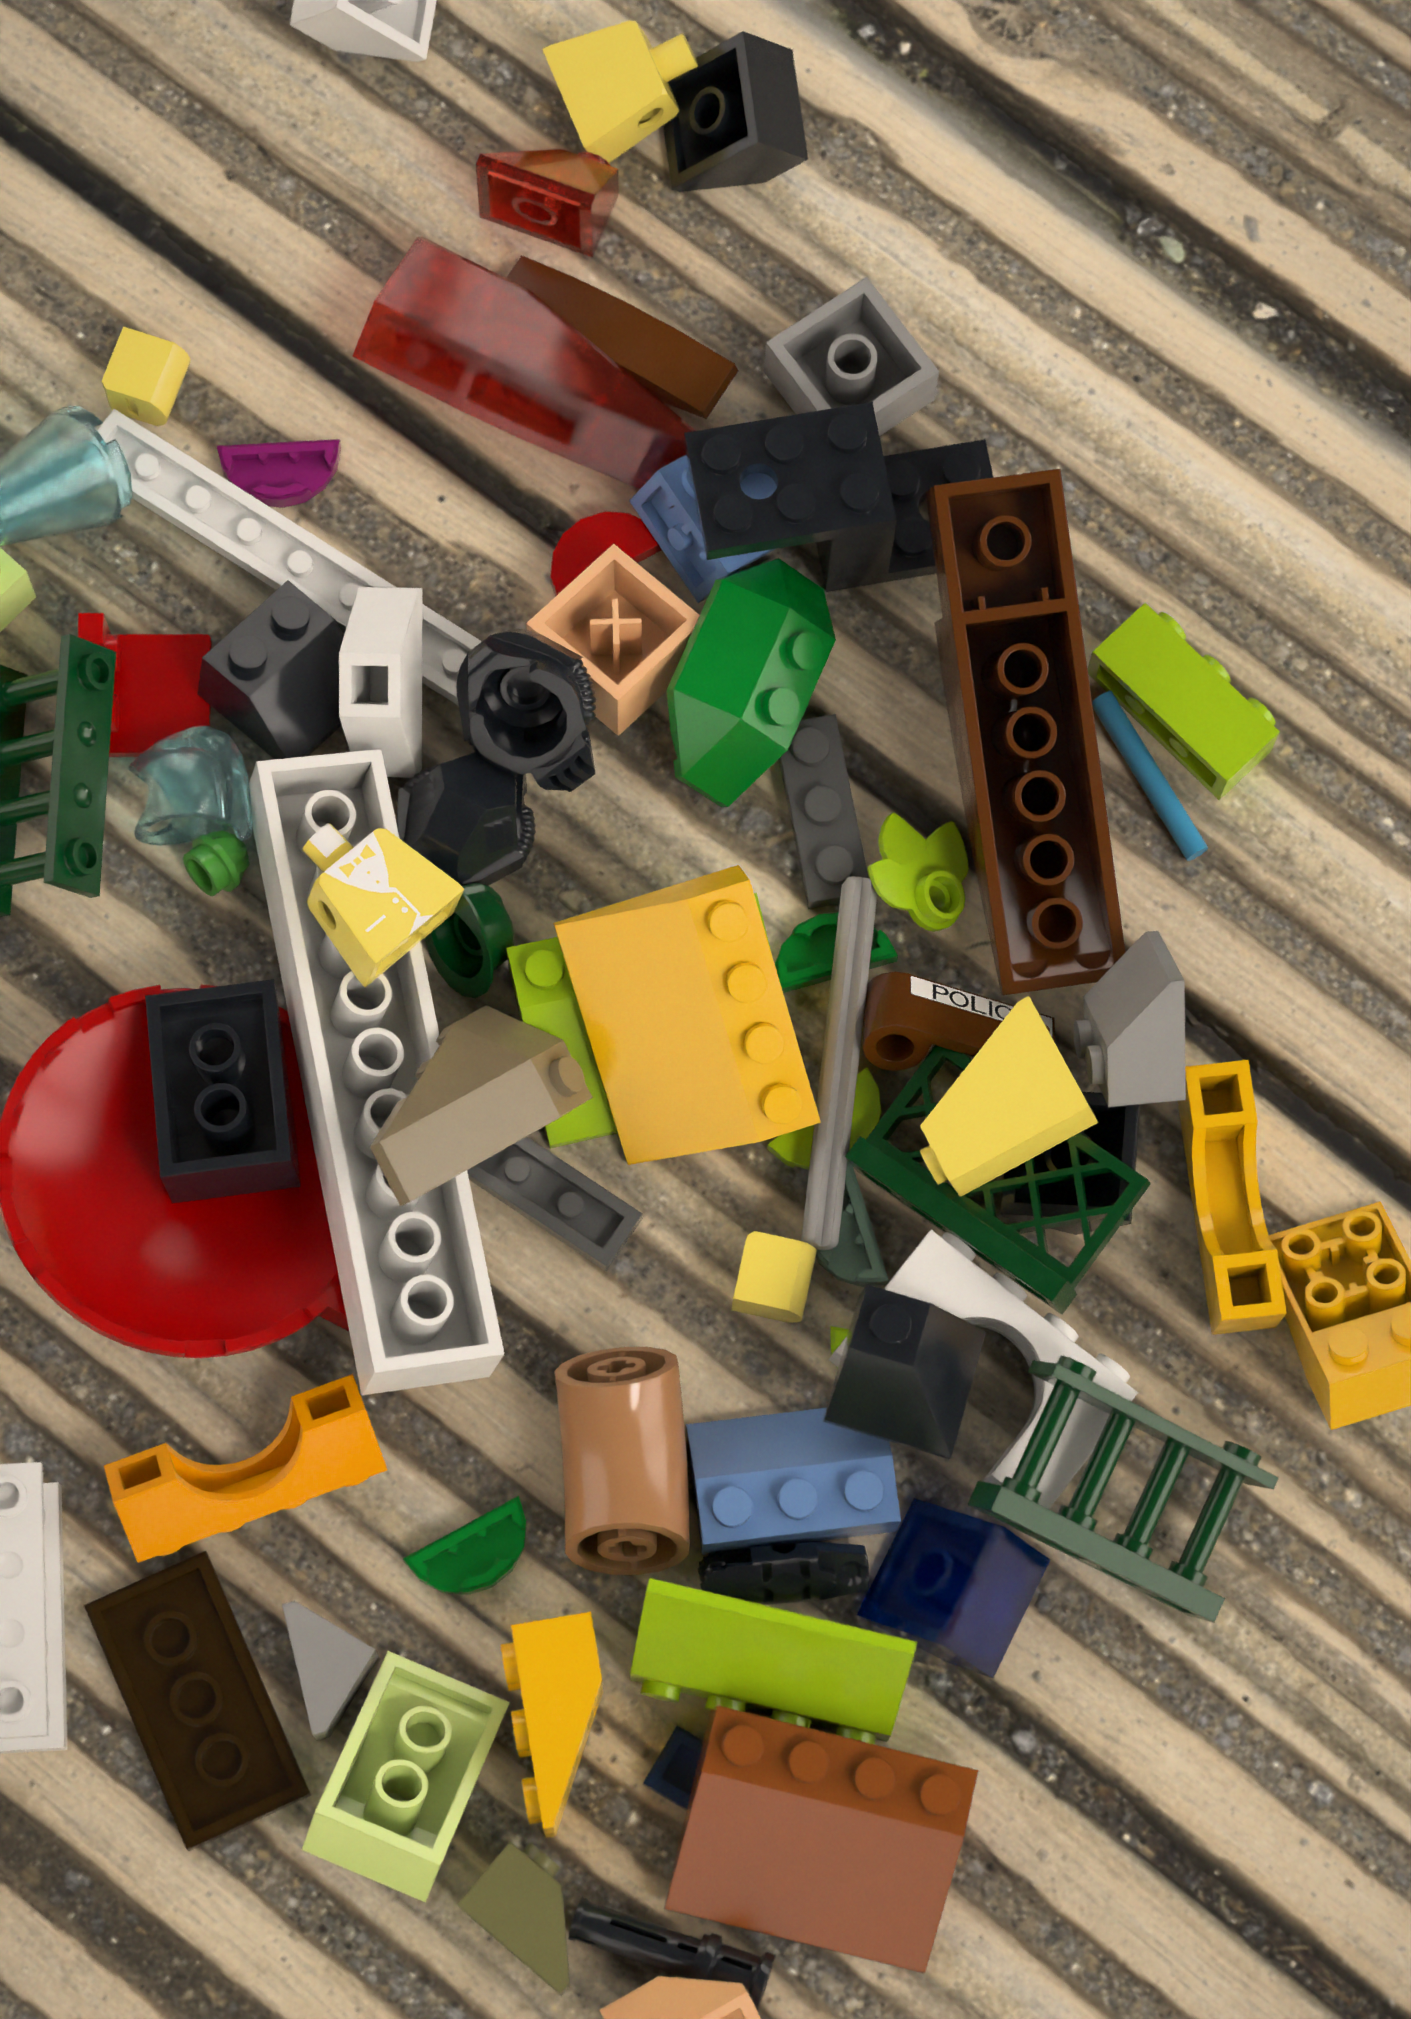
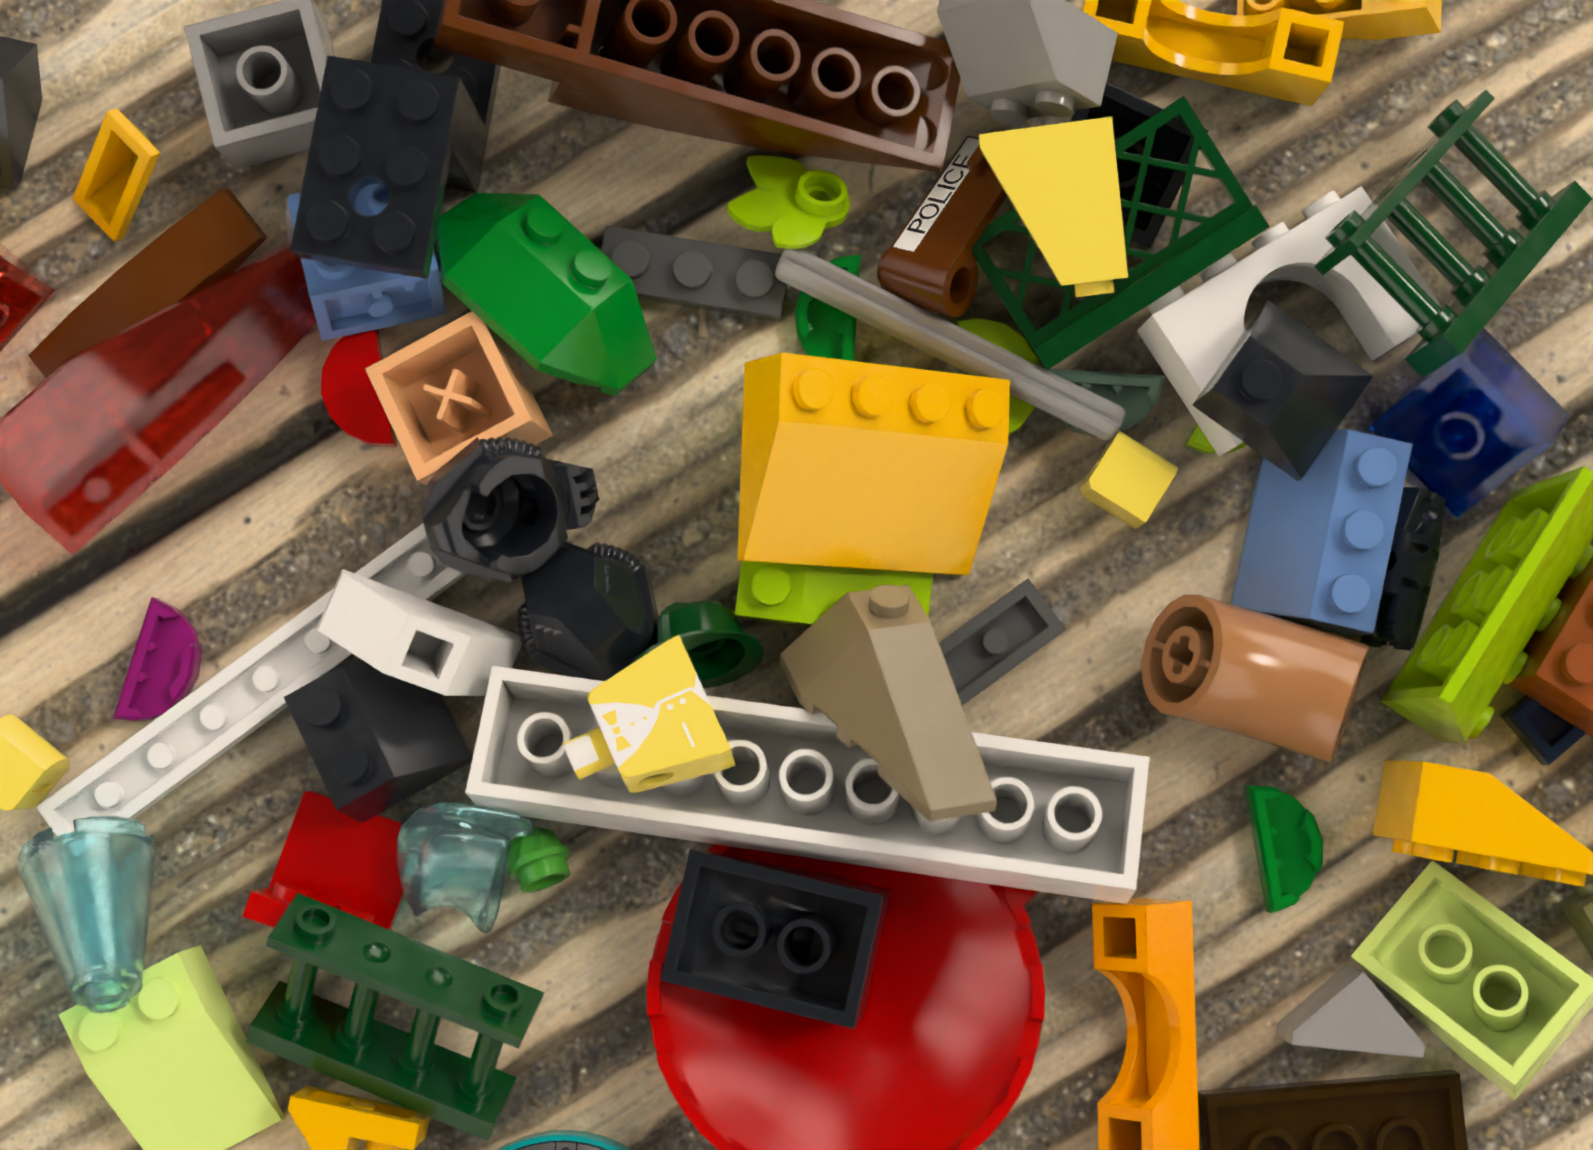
camera: 65 degrees left, 10 degrees up
none -> yellow slope [72,108,160,242]

